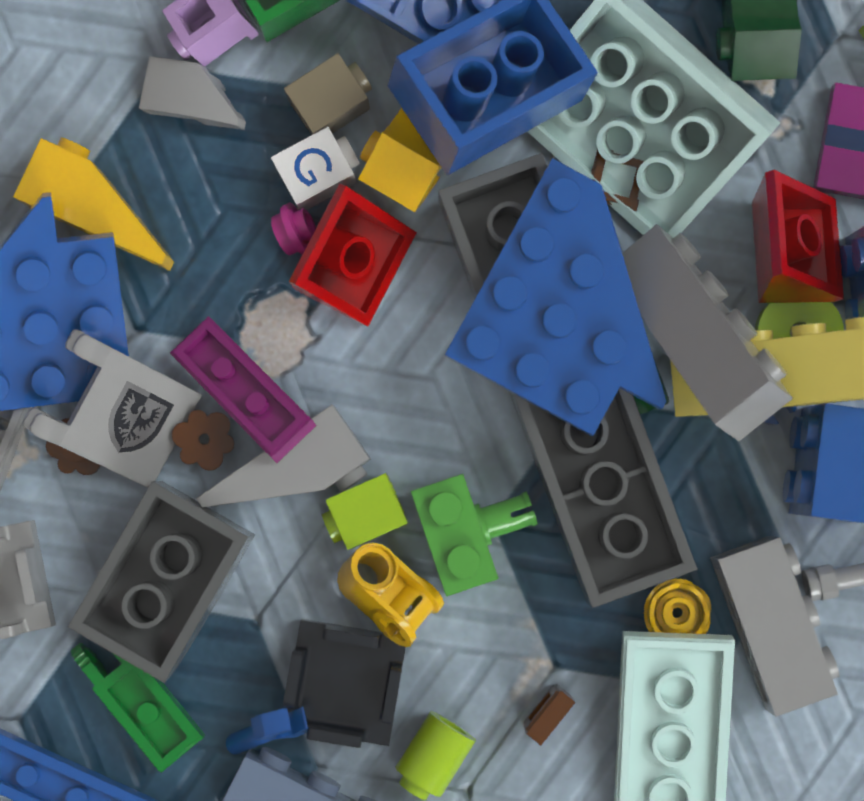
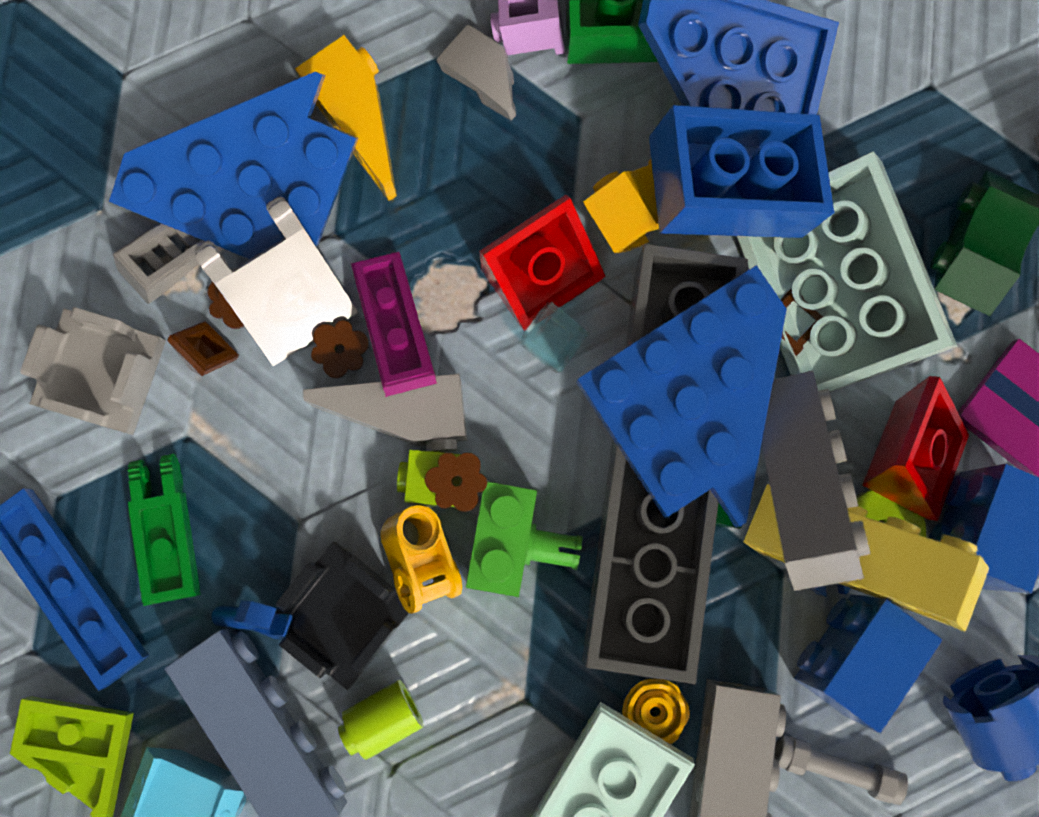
camera: 20 degrees right, 5 degrees down
dark grey brick [68,481,255,683] -> none
white brick [271,127,360,210] -> none
dark pink plate [271,202,316,256] -> none
dark tan brick [284,53,372,135] -> none
reddish brown tile [523,684,576,746] -> none
none -> reddish brown slope [167,321,239,376]
none -> reddish brown plant [425,452,487,512]
none -> clear light blue tile [517,302,590,373]

